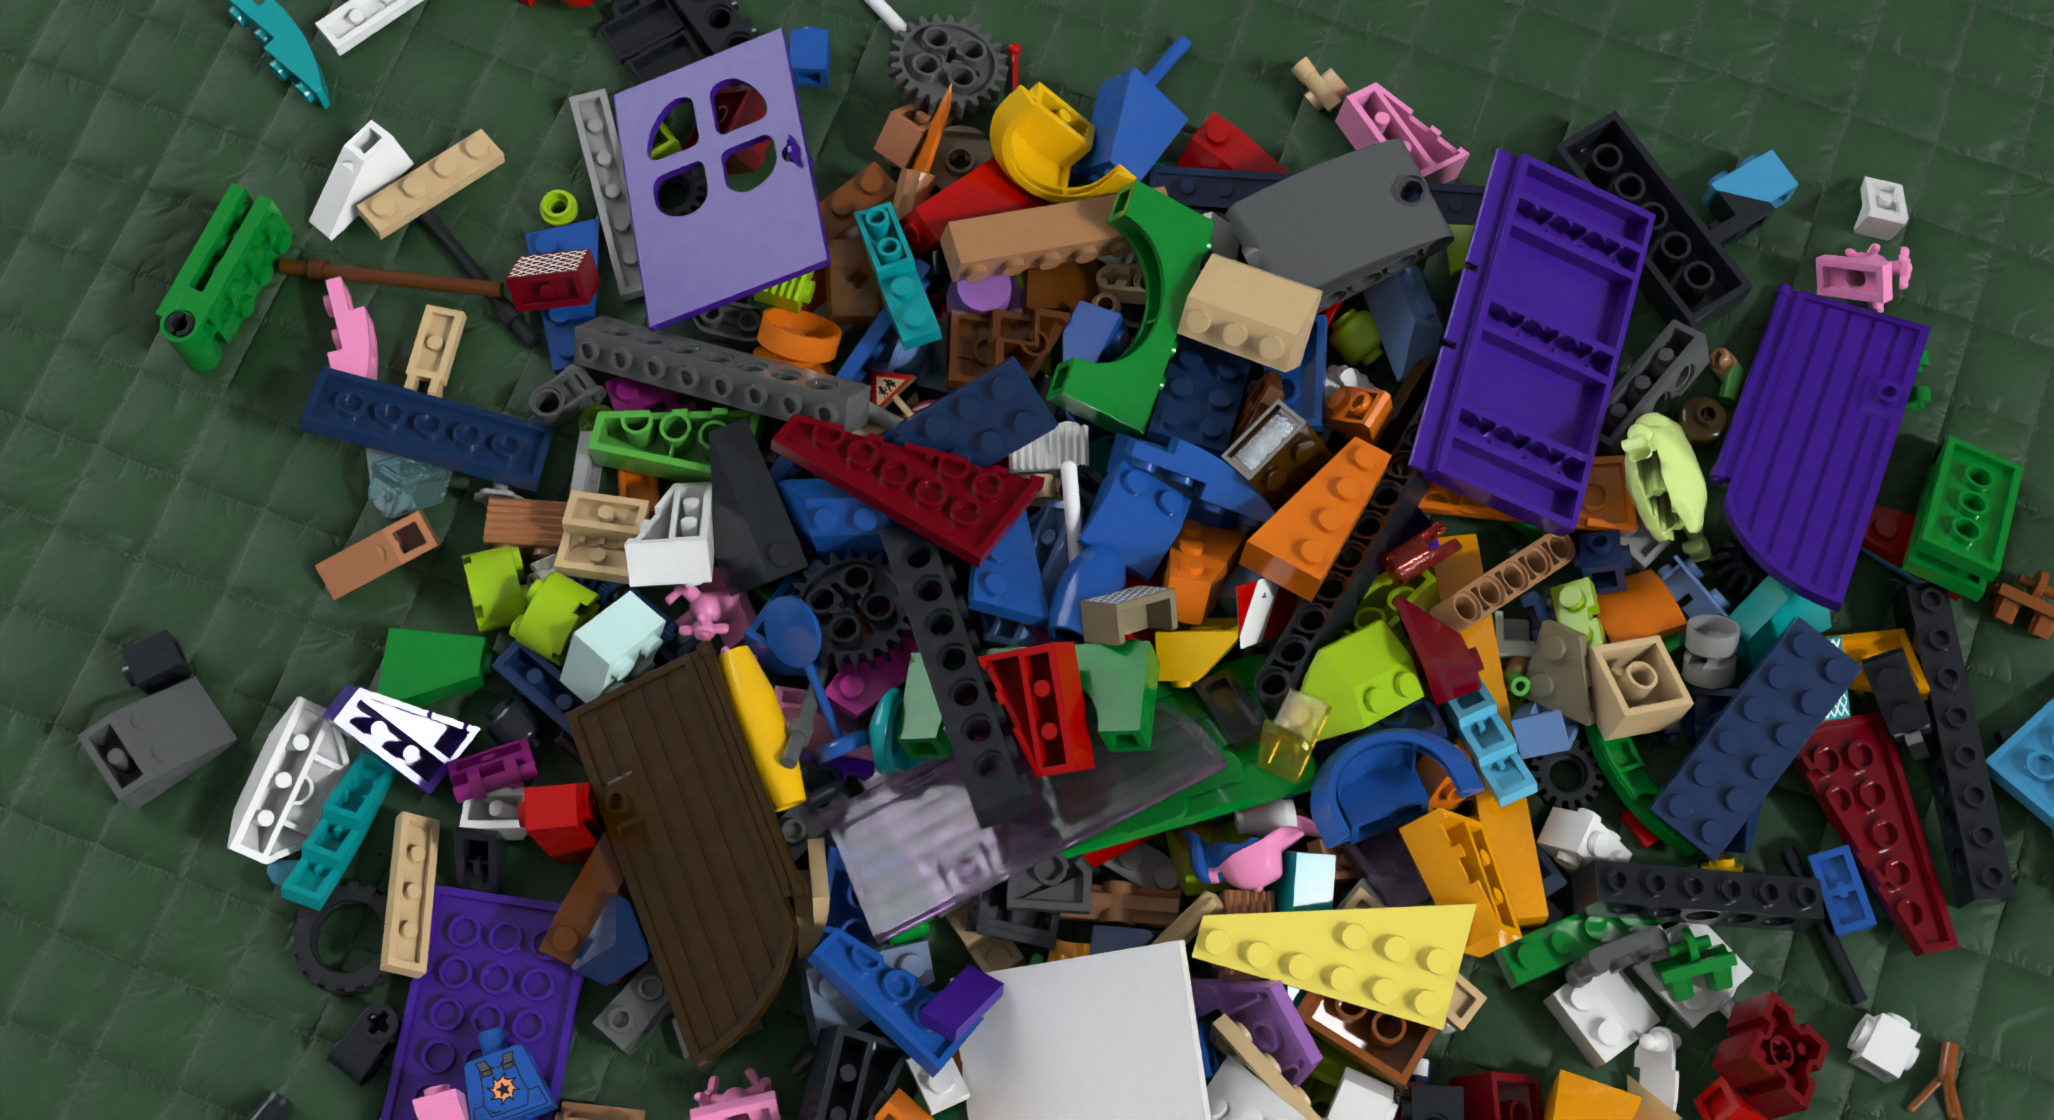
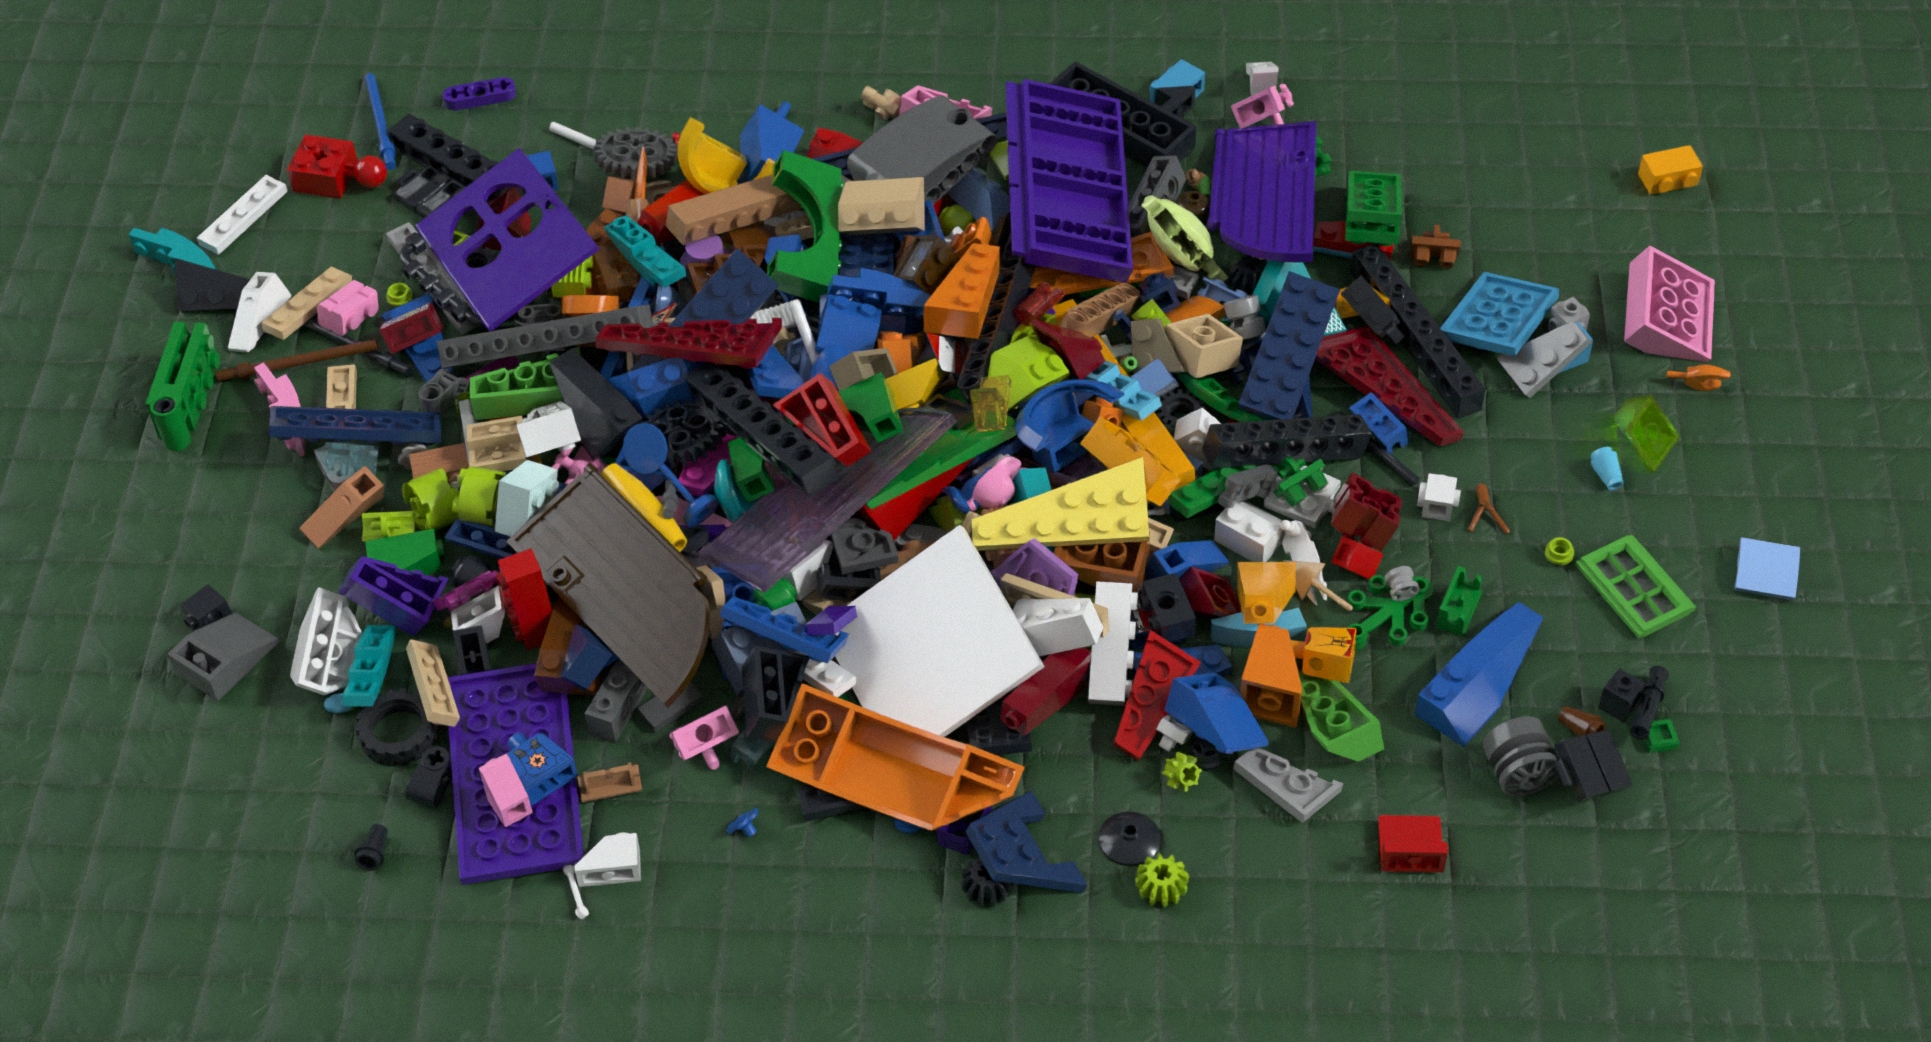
camera: 15 degrees left, 20 degrees down
none -> black wing [174,258,251,311]
none -> bright pink brick [317,280,379,336]
none -> lime hips [362,511,415,542]
none -> black bar [399,232,509,327]
none -> blue slope [1145,540,1229,580]

